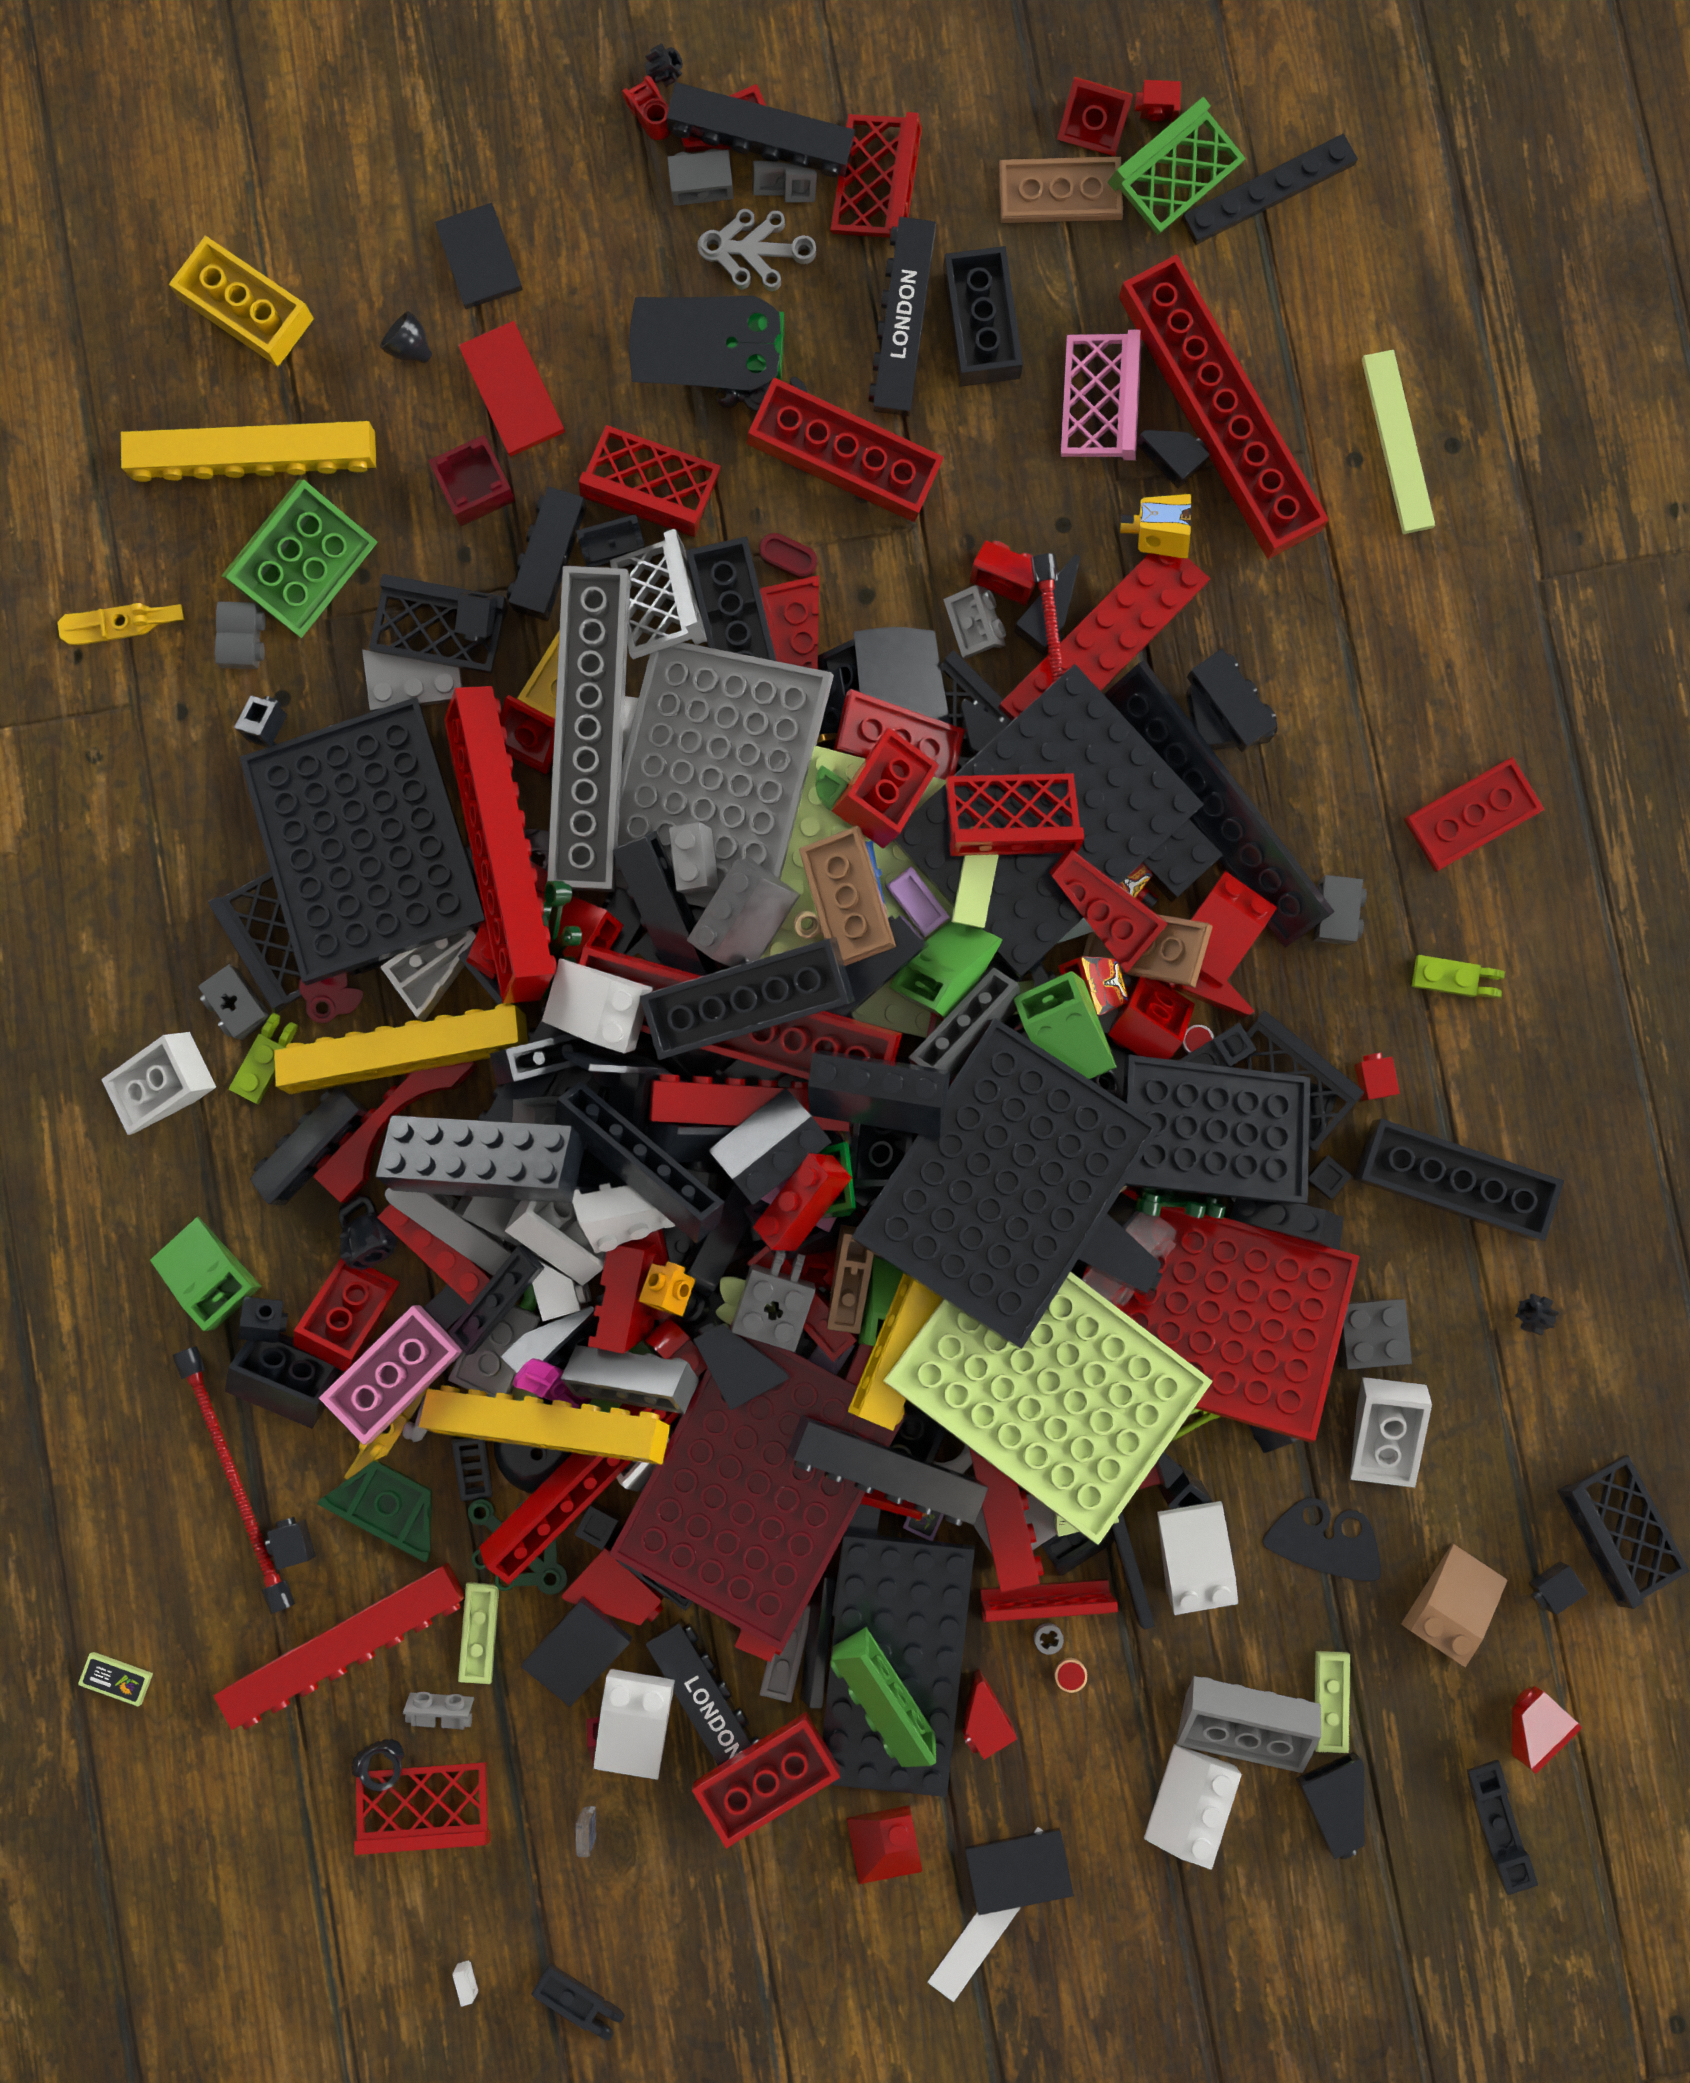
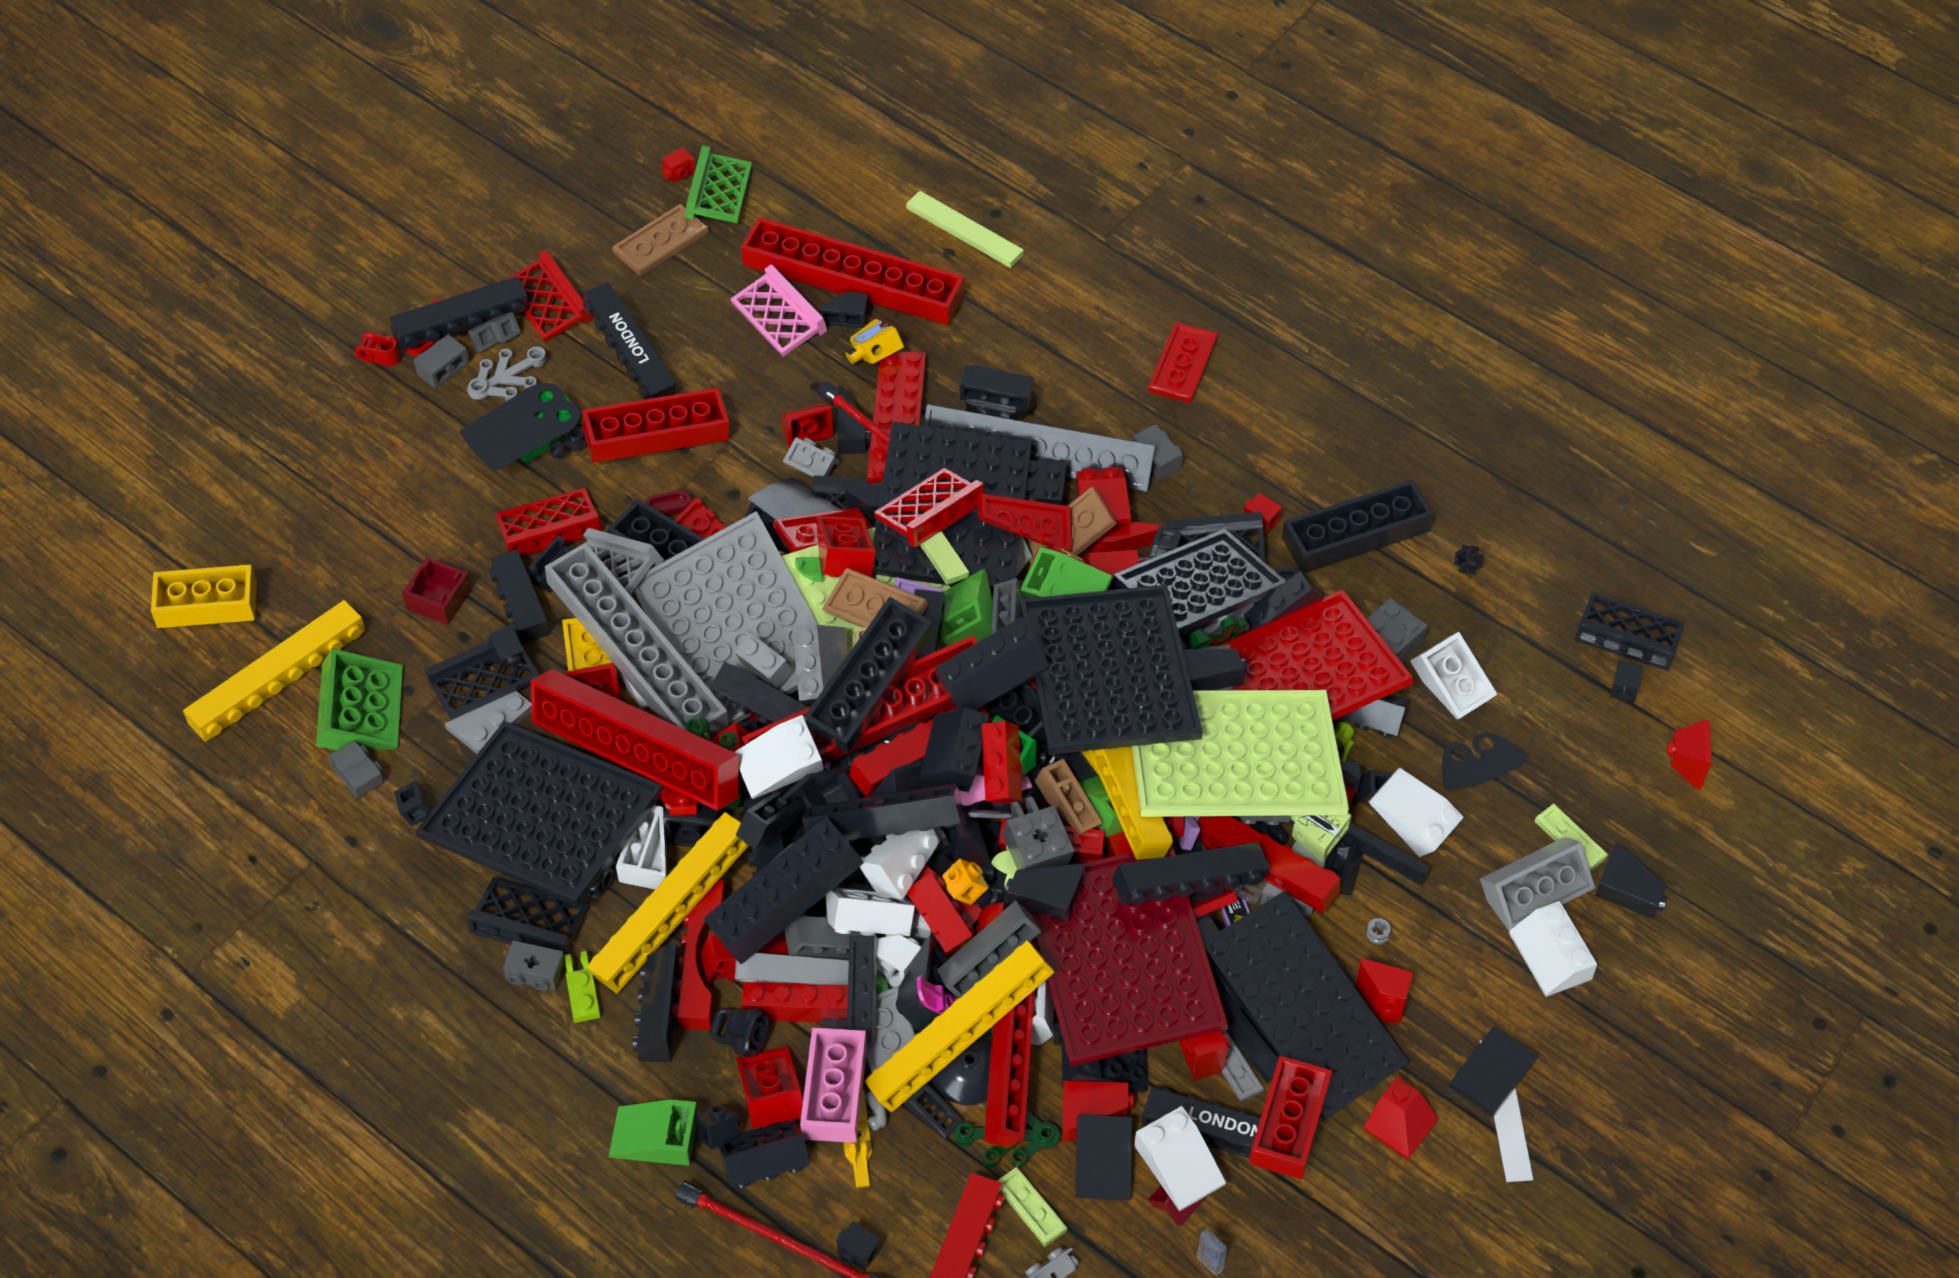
camera: 40 degrees left, 30 degrees down
yellow piece [58,603,184,645] -> none
white slope [101,1032,216,1135] -> none
dark red plate [299,972,363,1023] -> none
dark green wing [317,1459,432,1563] -> none
black helmet [380,311,432,363] -> none
black tile [435,202,523,309] -> none
red tile [458,321,565,457] -> none
black panel [574,1501,622,1550] -> none
black gear [645,43,683,87] -> none
bright green slope [830,1627,936,1767] -> none
black brick [943,246,1023,387] -> none
red fence [980,1579,1118,1622] -> none
red tile [1054,1658,1087,1693] -> none
red slope [1057,77,1133,157] -> none
black plate [1181,133,1358,245] -> none
medium nougat slope [1401,1543,1508,1668] -> none
lime hinge [1412,955,1505,998] -> none
black slope [1467,1760,1538,1895] -> none

